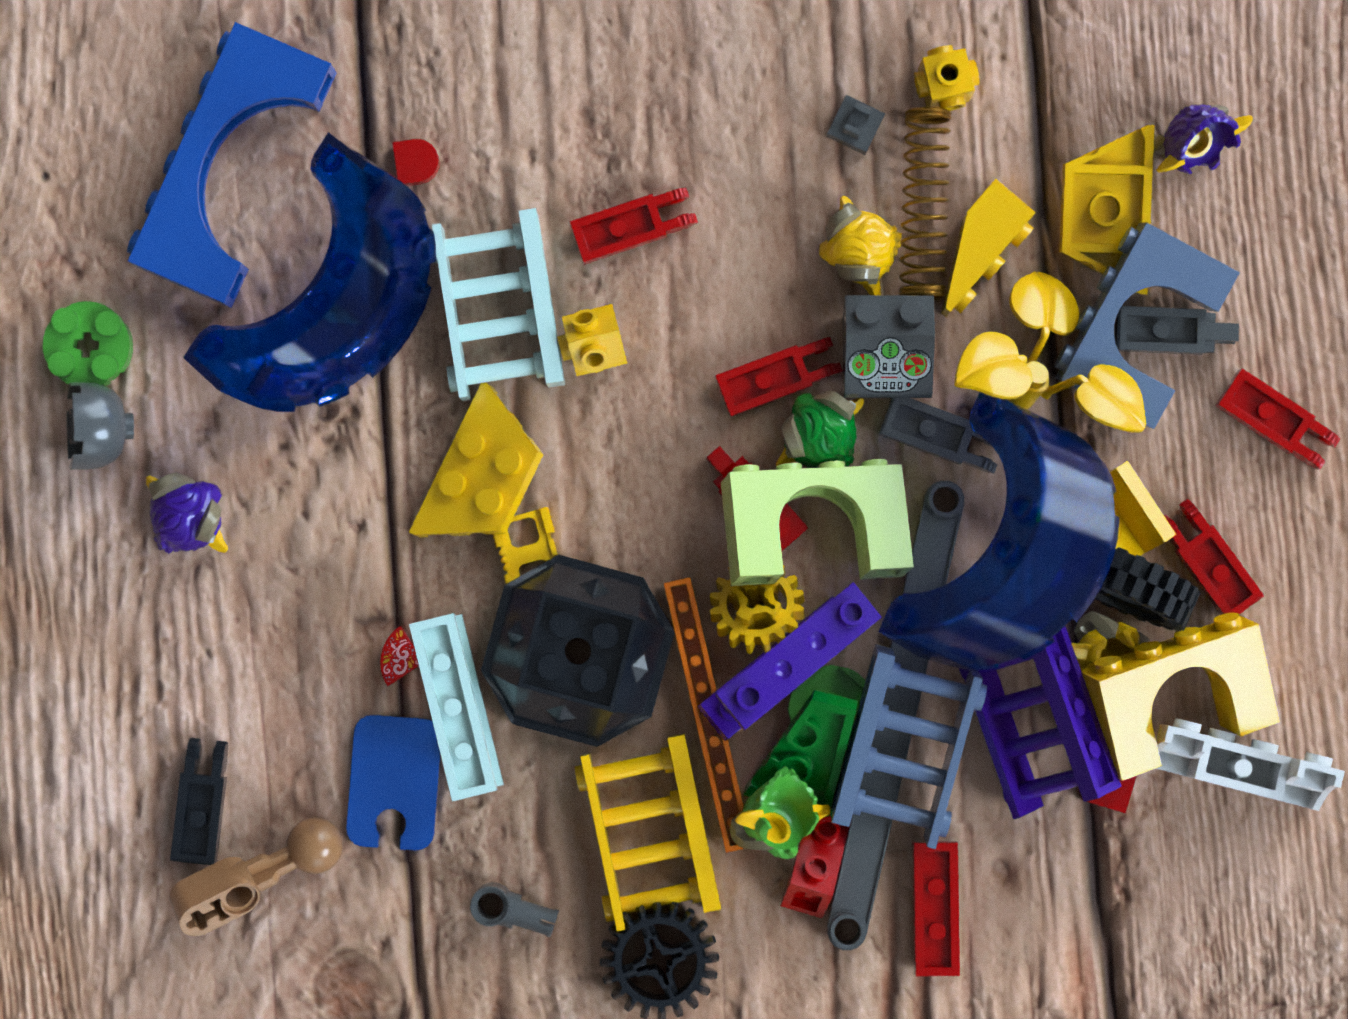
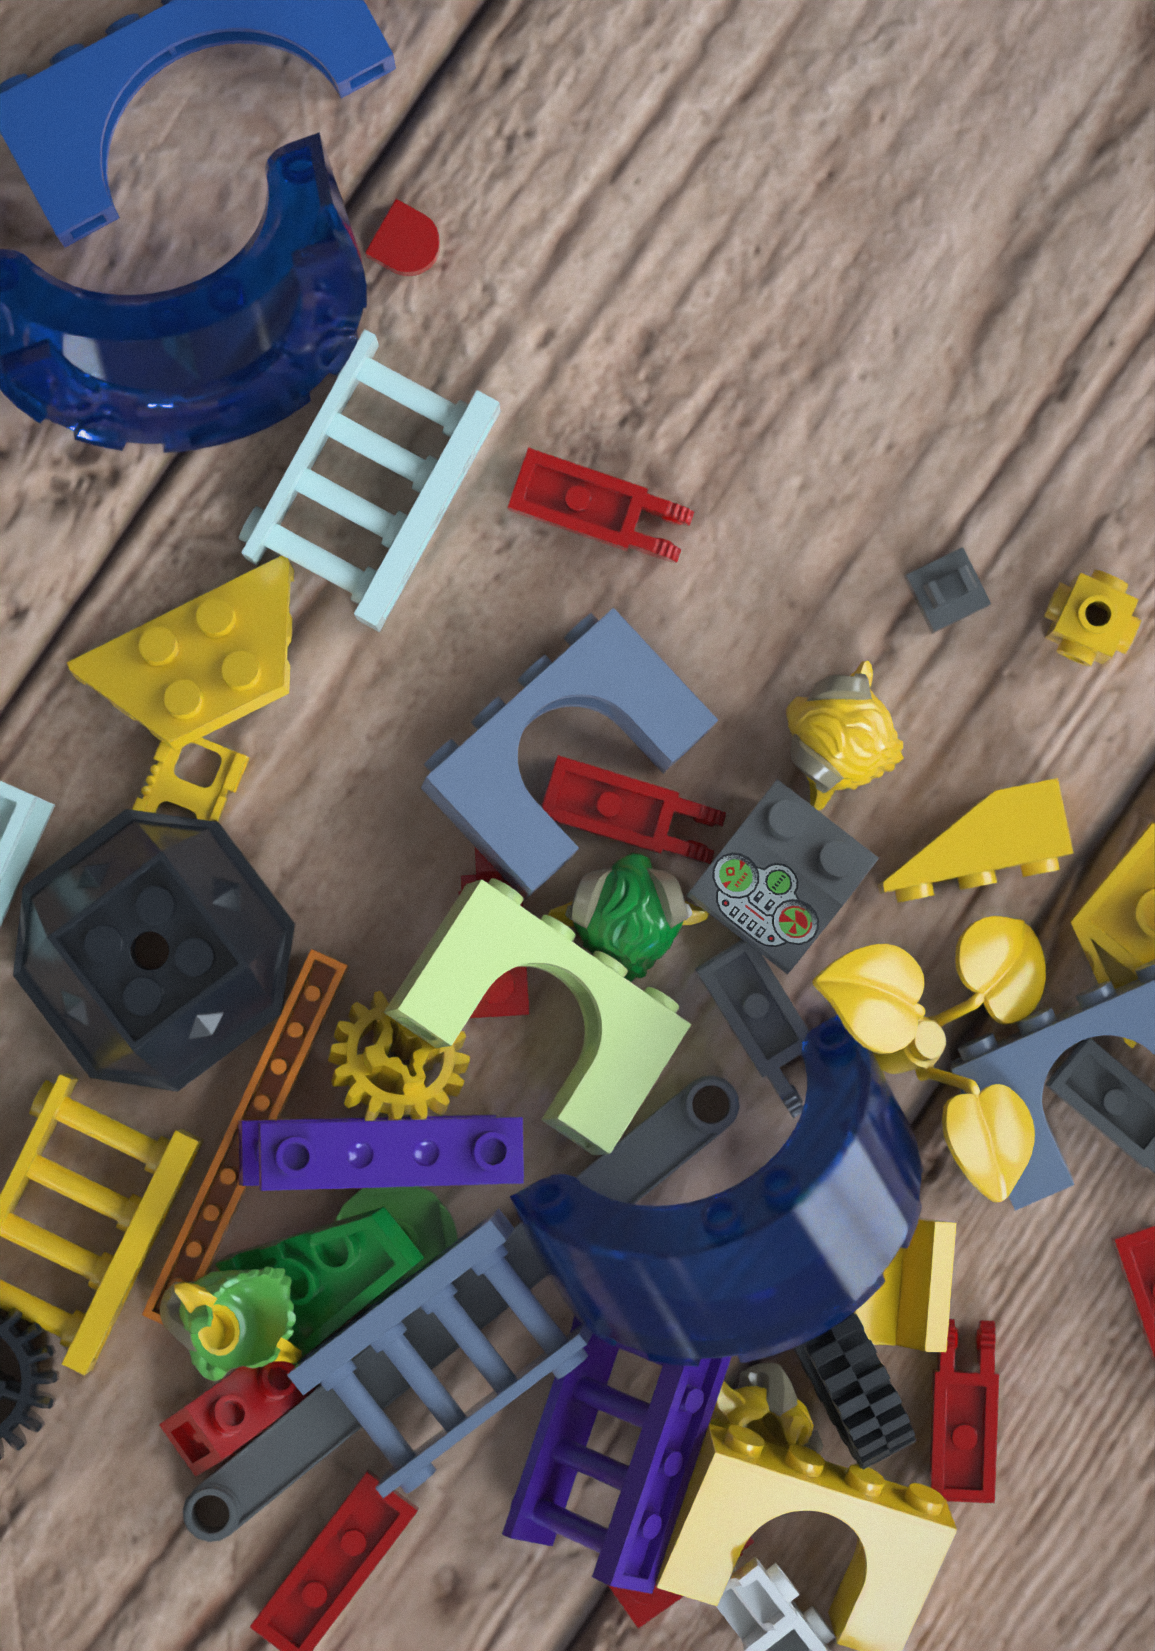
camera: 35 degrees right, 0 degrees up
yellow brick [557,304,627,376] -> none
pearl gold piece [898,107,952,300] -> none
none -> sand blue arch [421,608,718,900]

